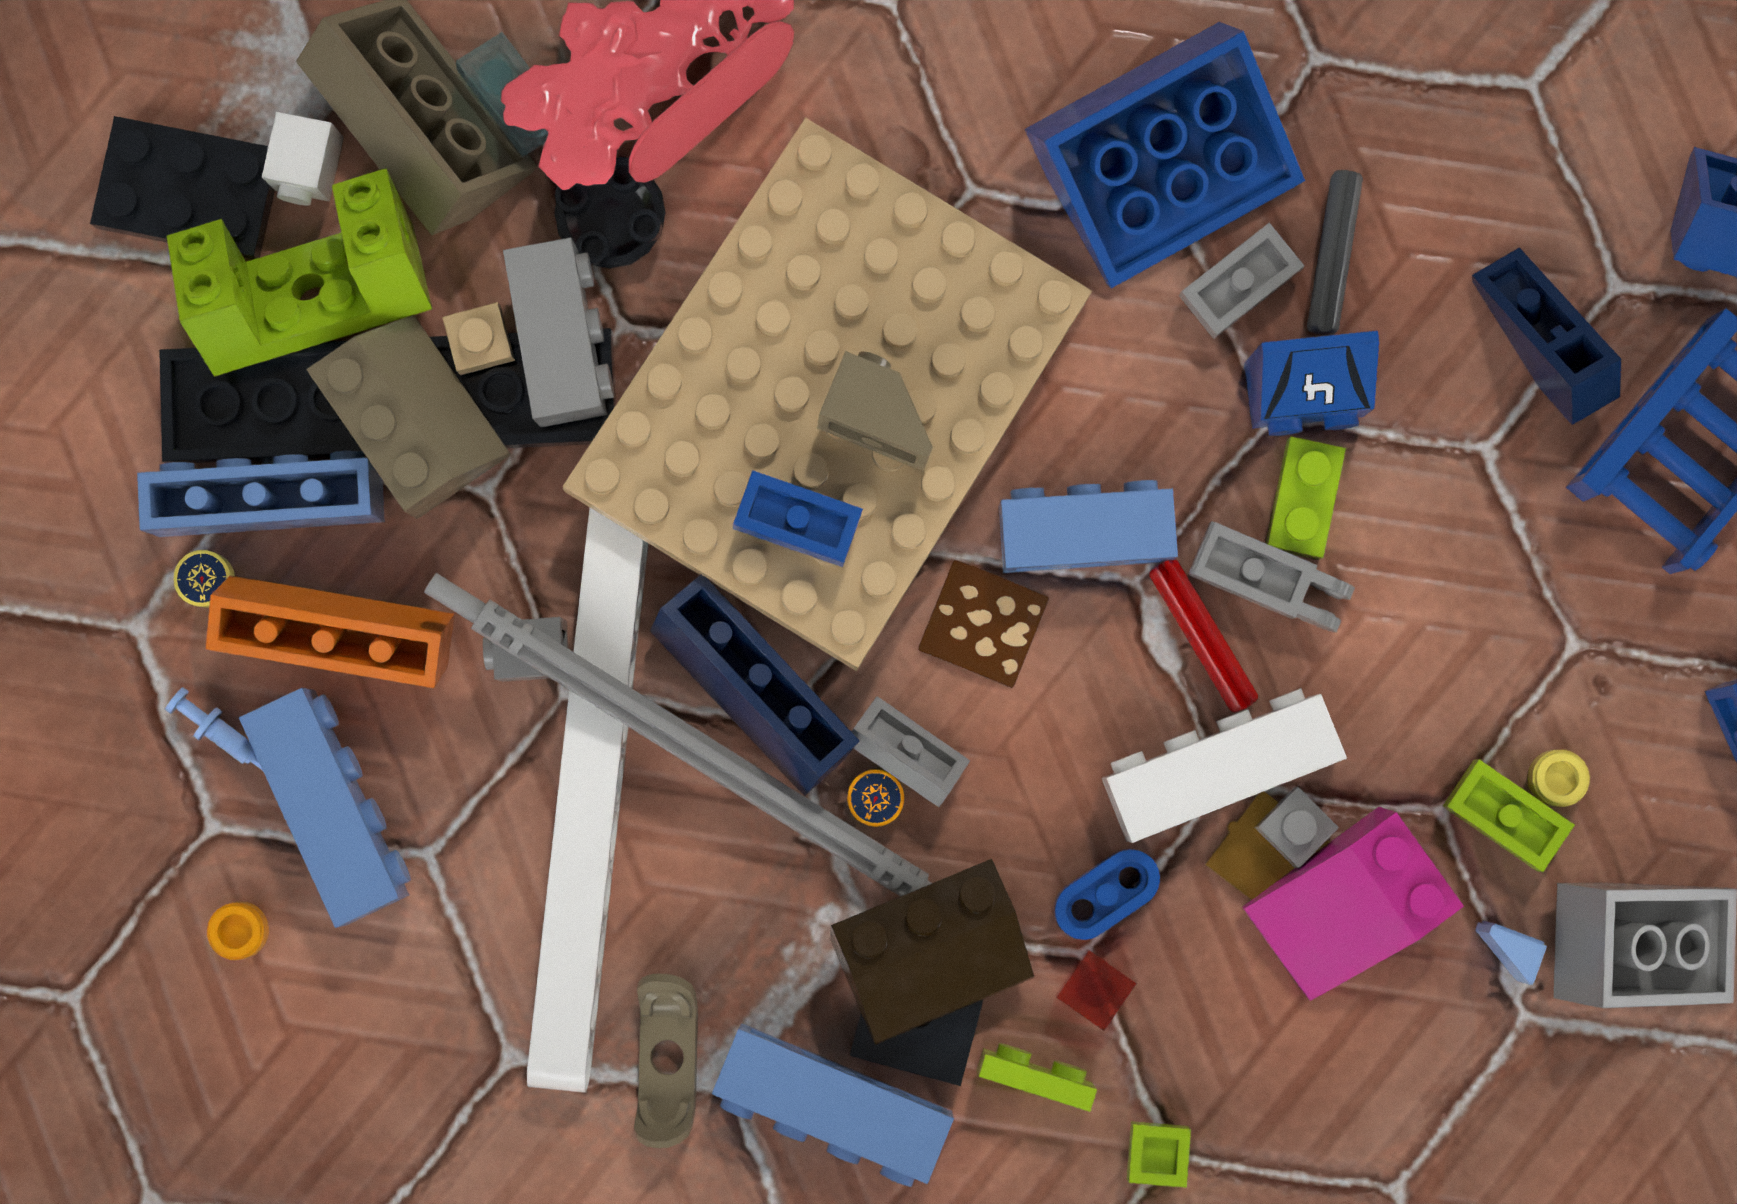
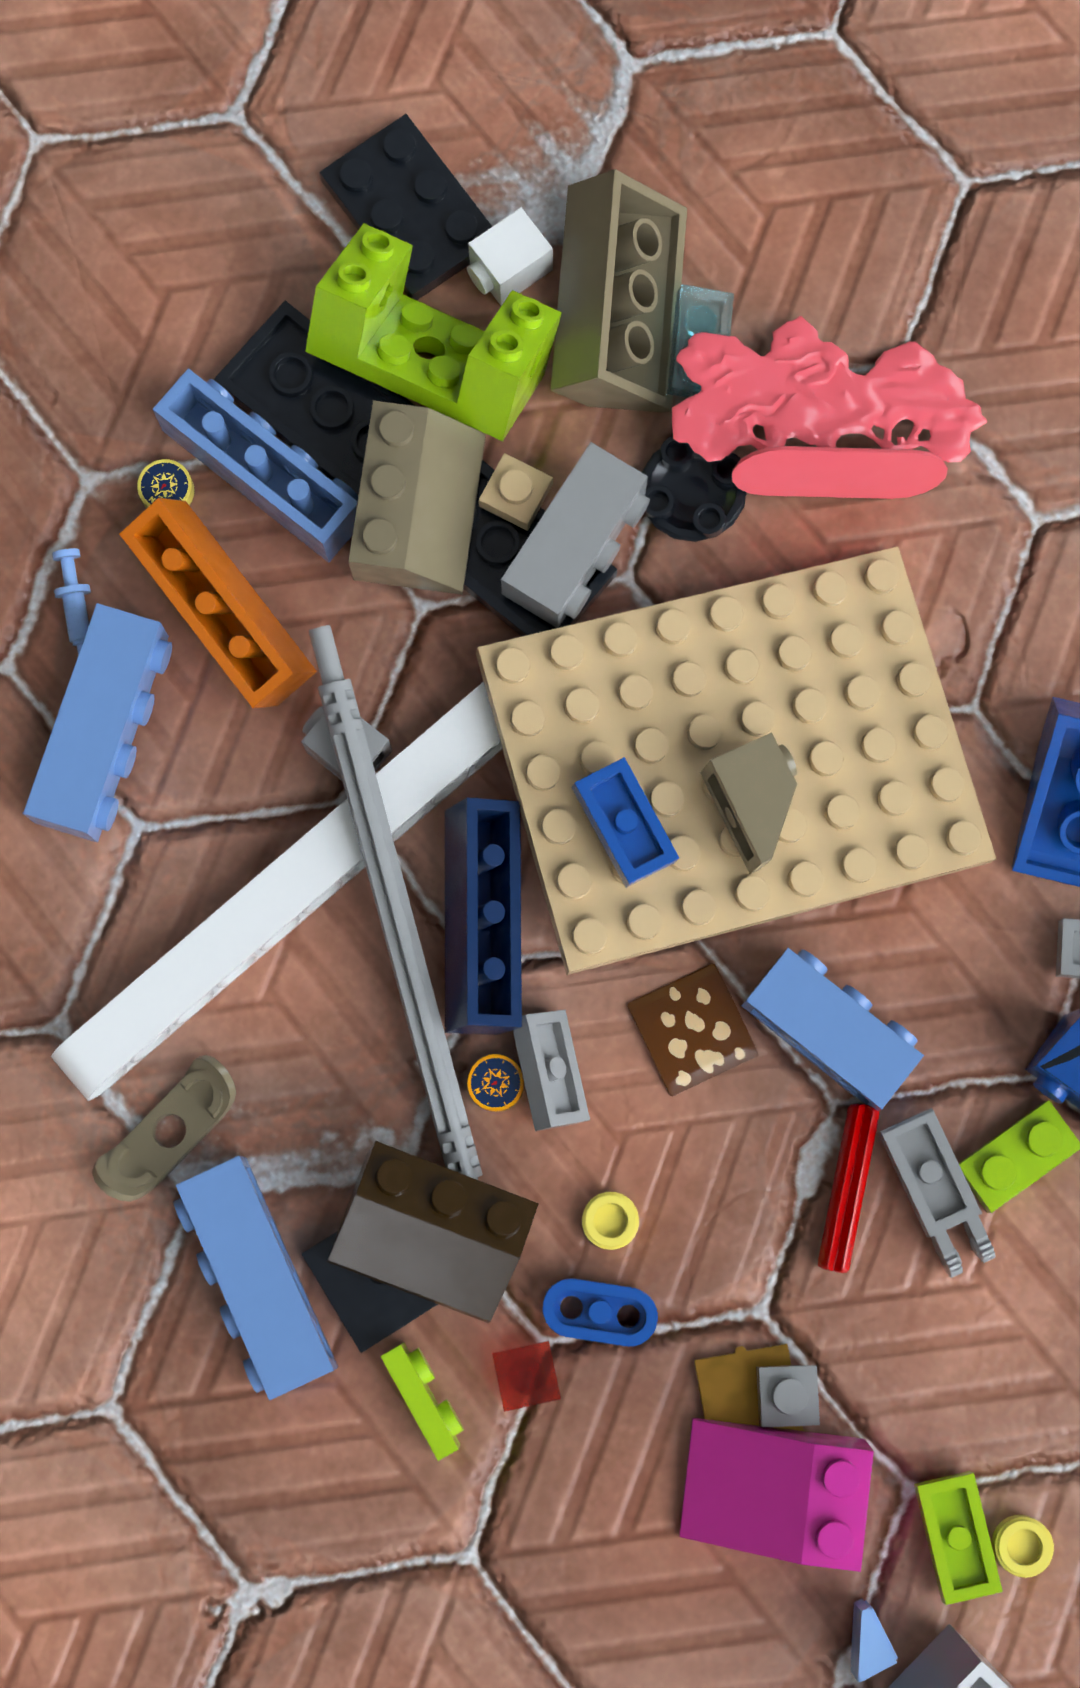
camera: 40 degrees right, 5 degrees down
white brick [1101,689,1347,843] -> none
lime plate [1127,1121,1191,1188] -> none
none -> light yellow tile [582,1192,639,1250]

